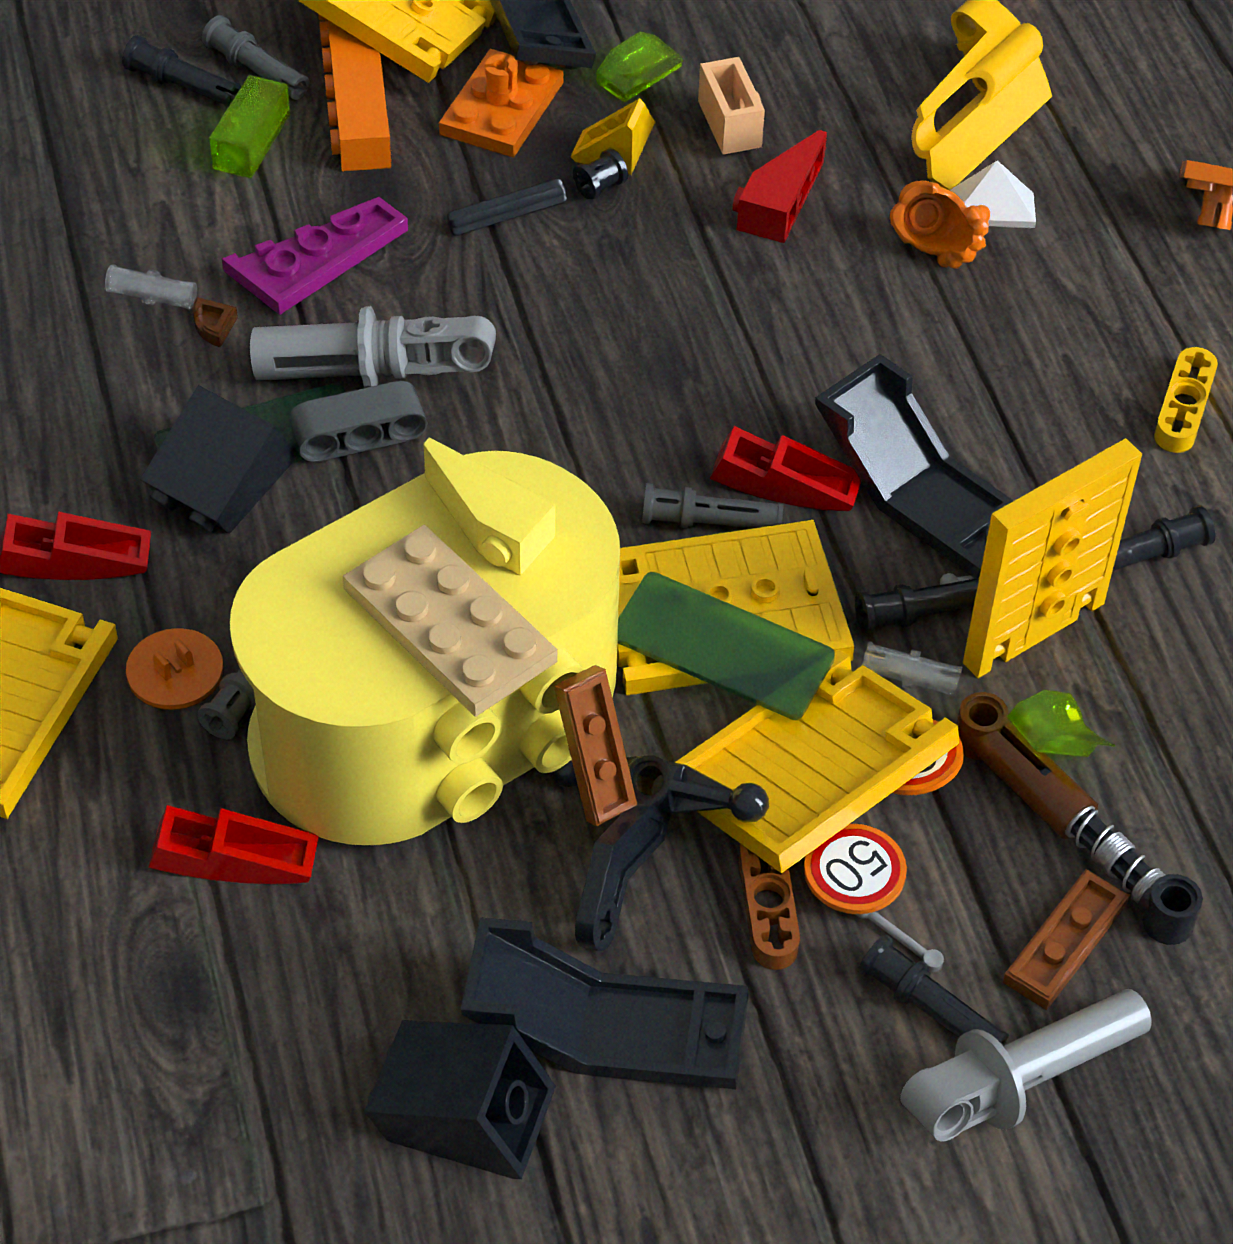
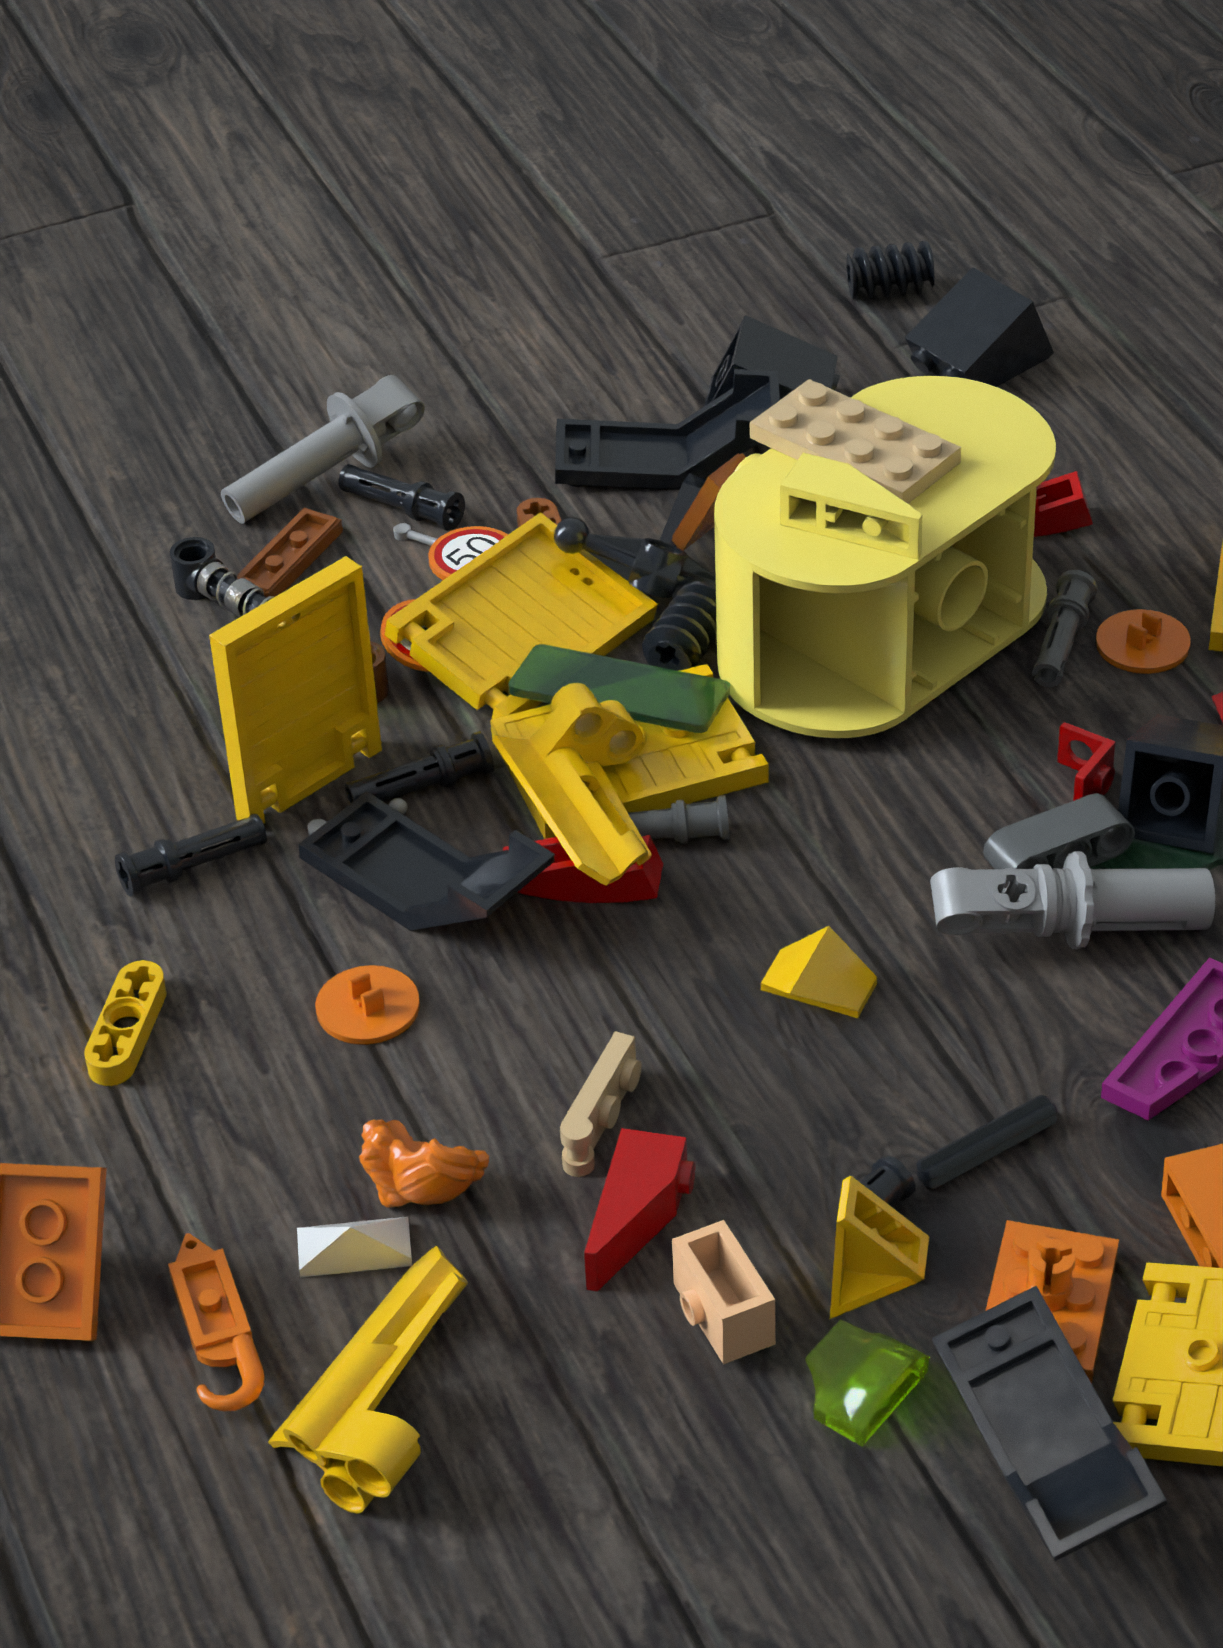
camera: 175 degrees right, 10 degrees down
clear pin [862,642,962,697] -> none
none -> orange plate [168,1233,264,1412]
none -> orange piece [315,965,420,1045]
none -> yellow panel [492,682,652,886]
none -> tan plate [560,1031,641,1177]
none -> black piece [642,581,717,675]
none -> yellow slope [761,926,877,1018]
none -> black slope [905,267,1054,387]
none -> red bracket [1057,722,1116,801]

